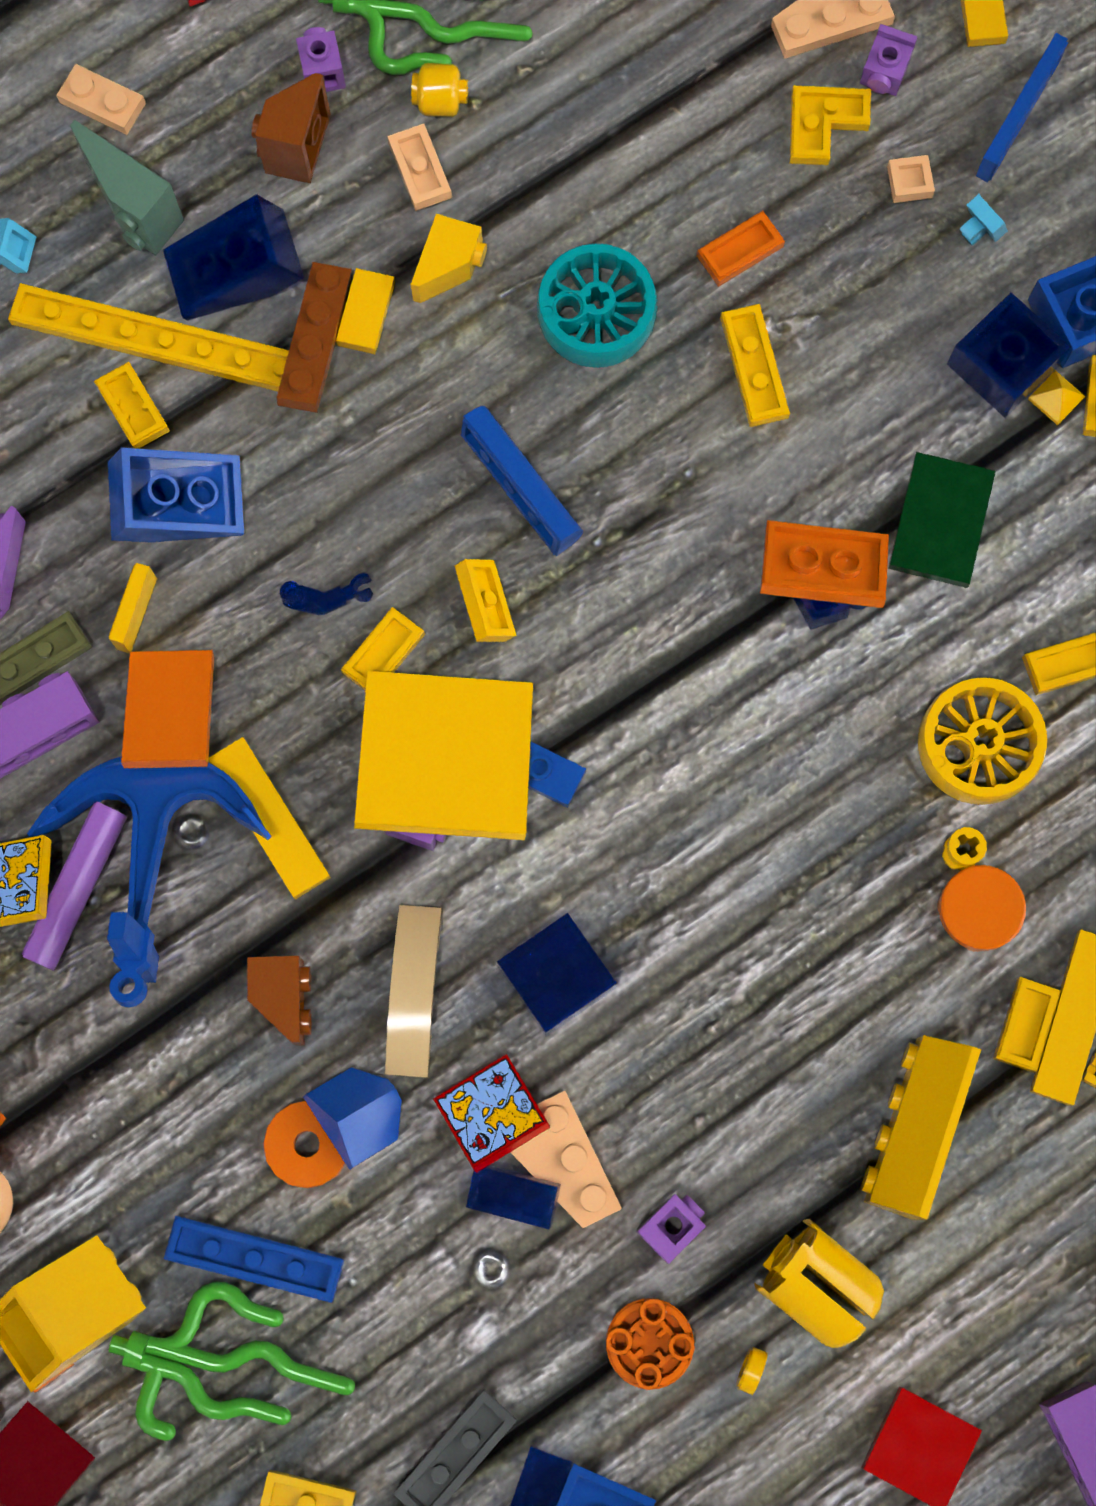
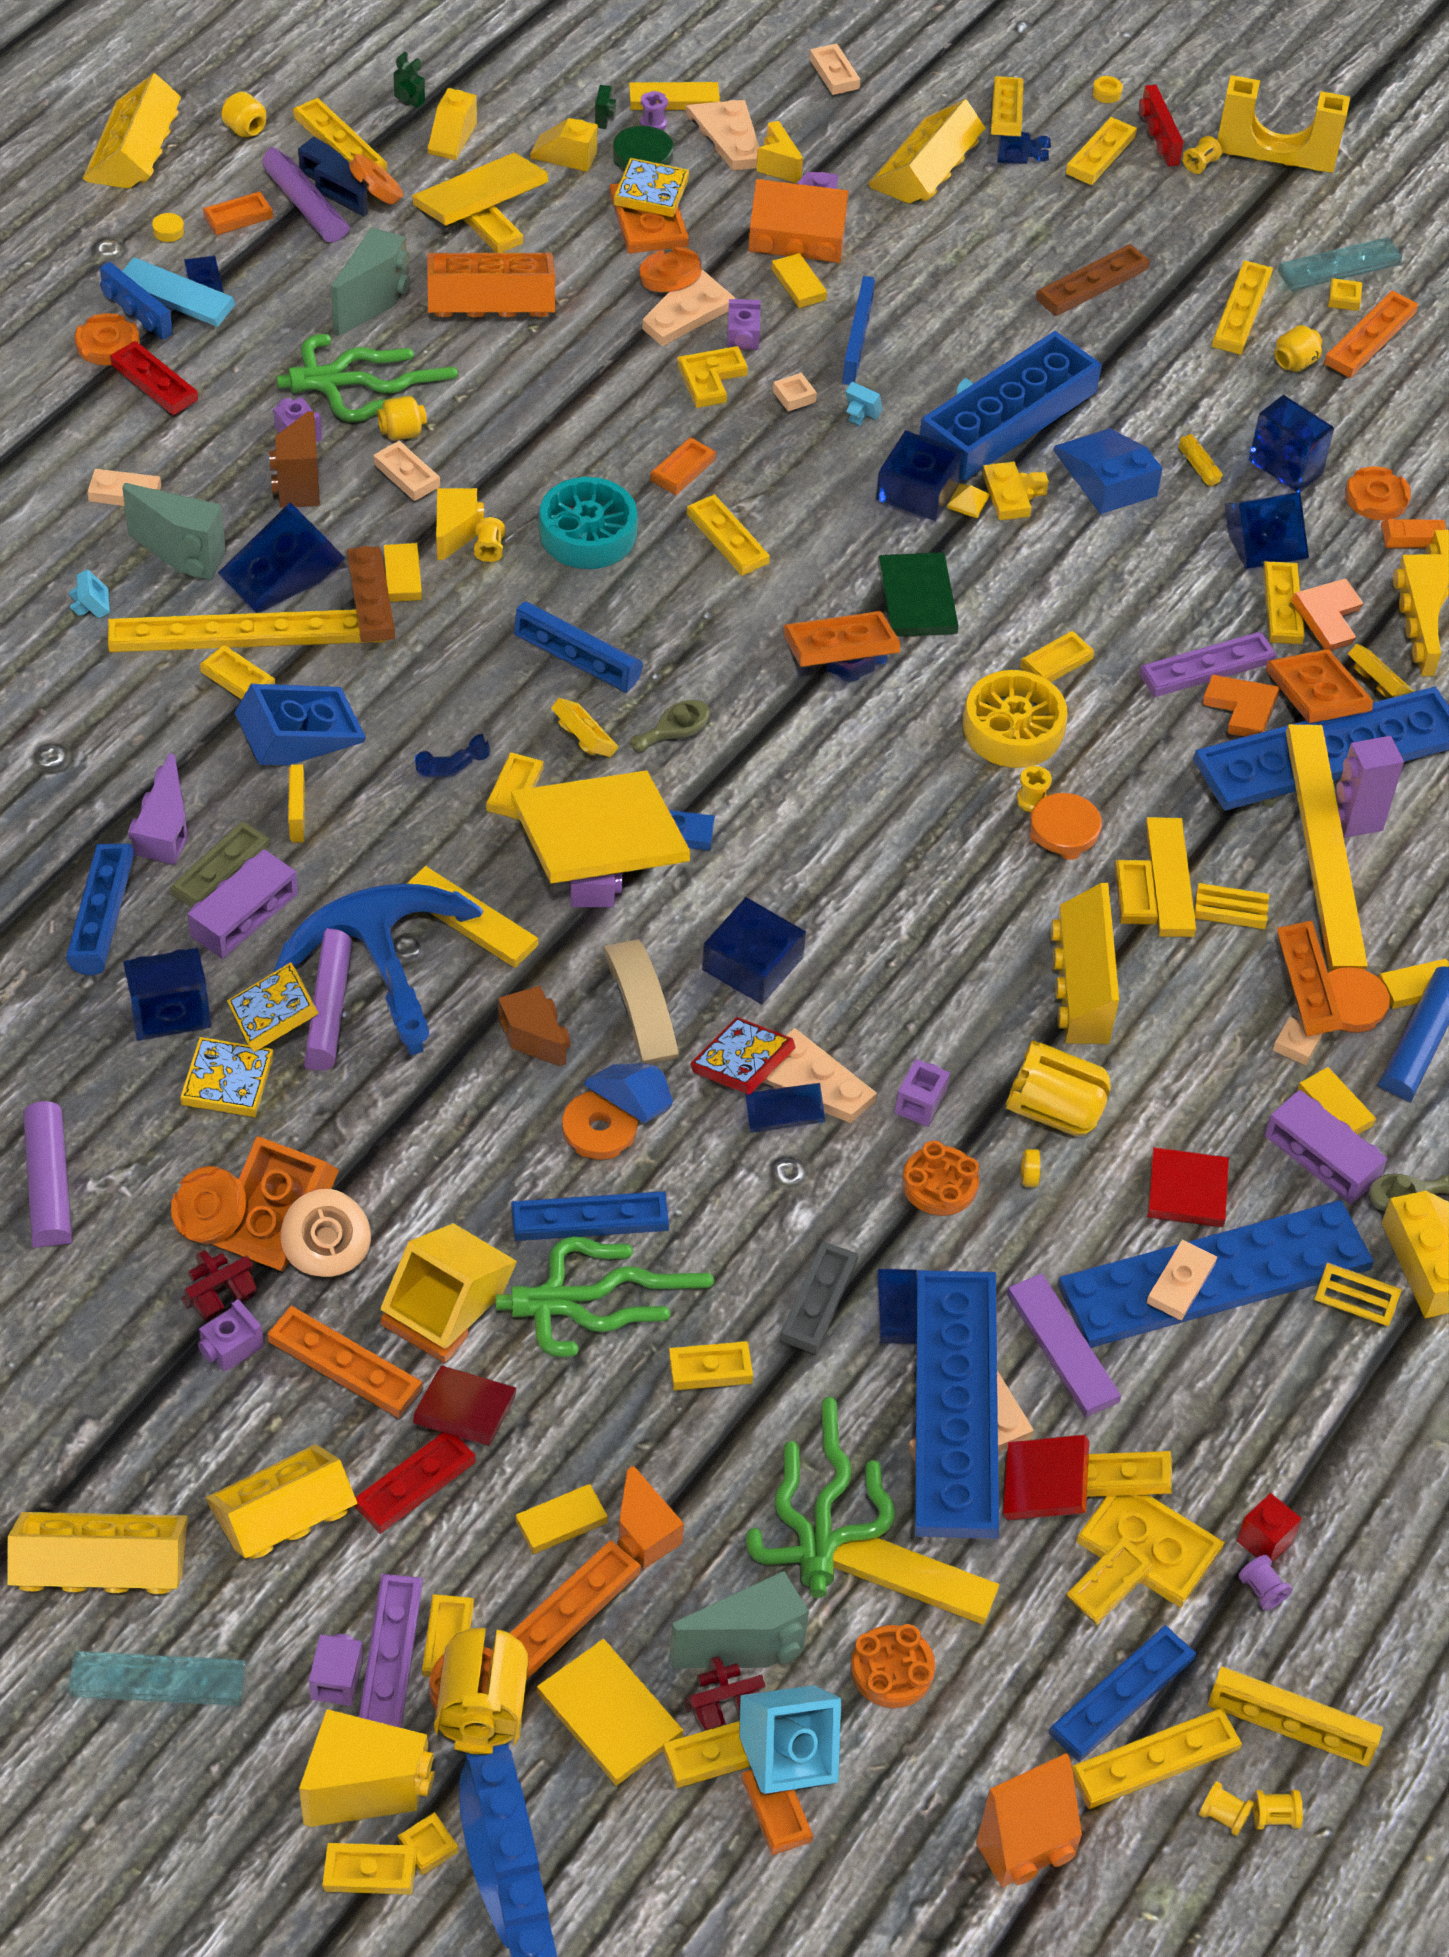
camera: 25 degrees left, 25 degrees down
orange tile [121,650,214,768] -> none
none -> yellow bush [474,517,506,562]
none -> olive piece [630,700,710,753]

